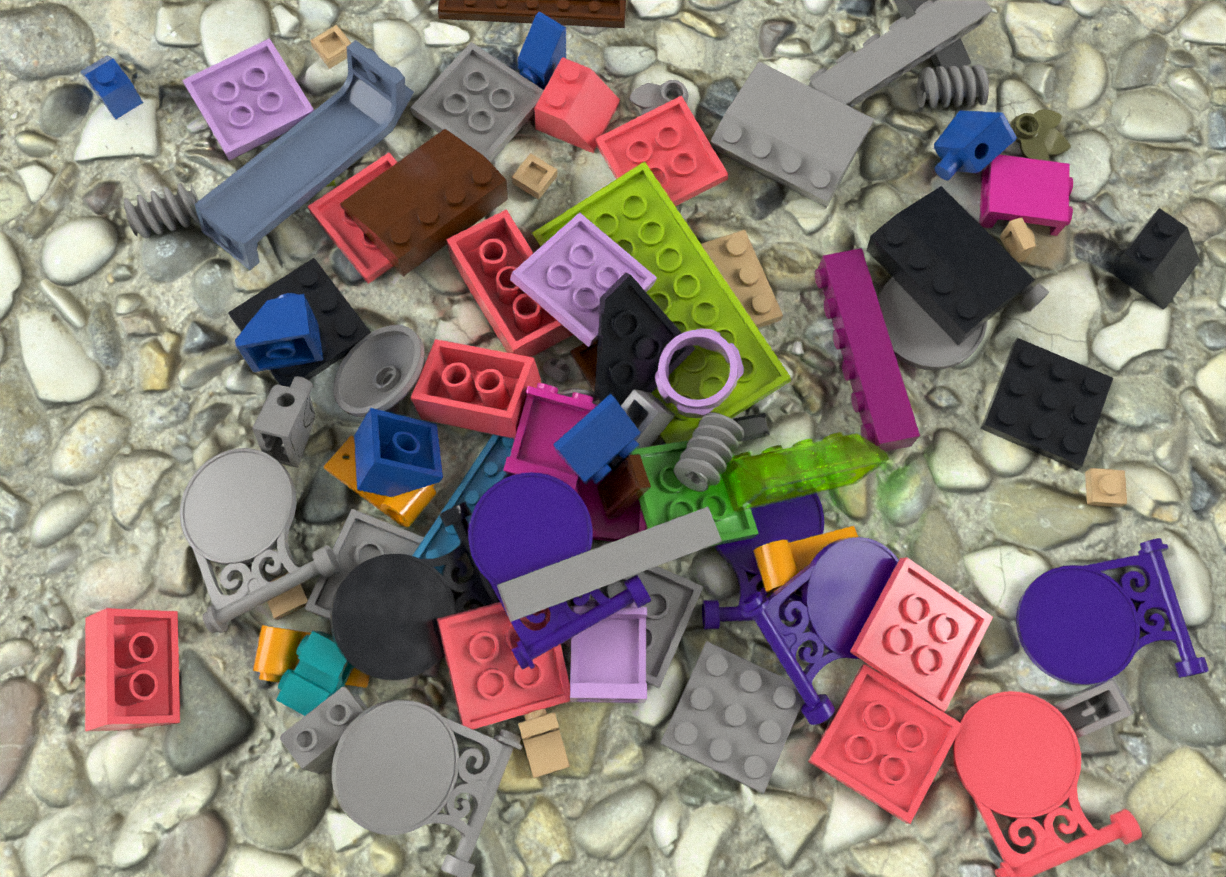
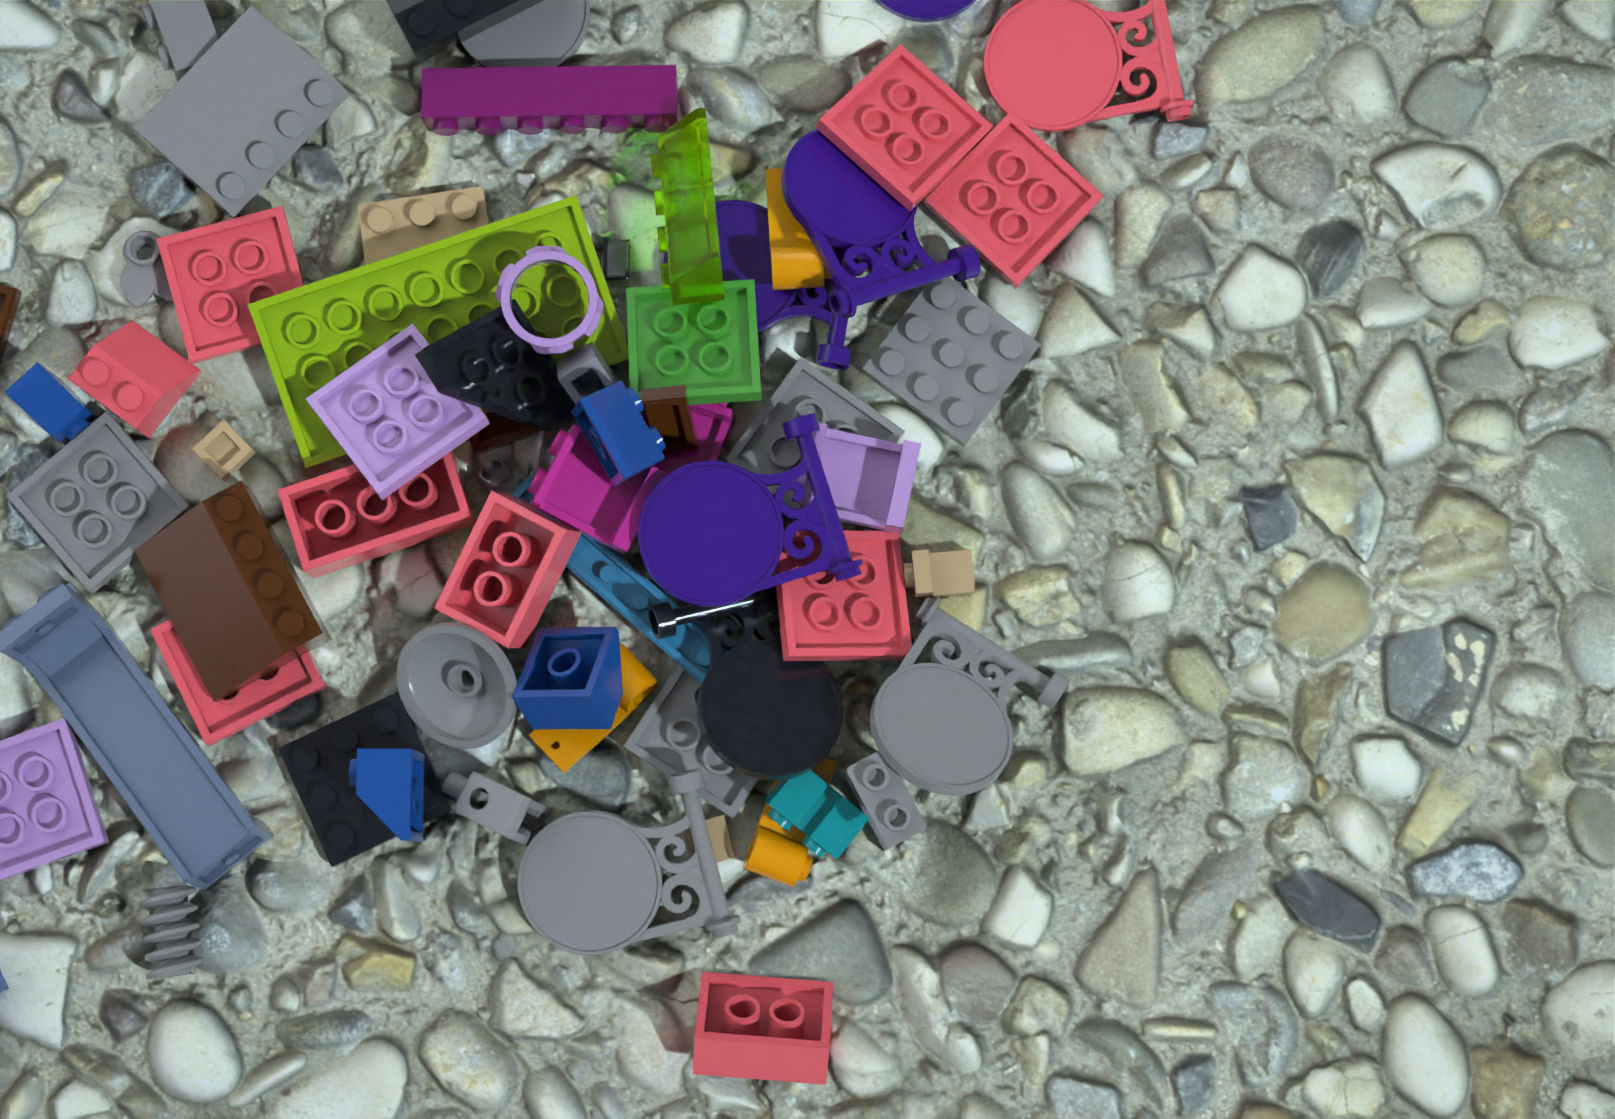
camera: 75 degrees left, 10 degrees up
light grey tile [497,507,722,622] -> none
light grey piece [674,412,744,492] -> none

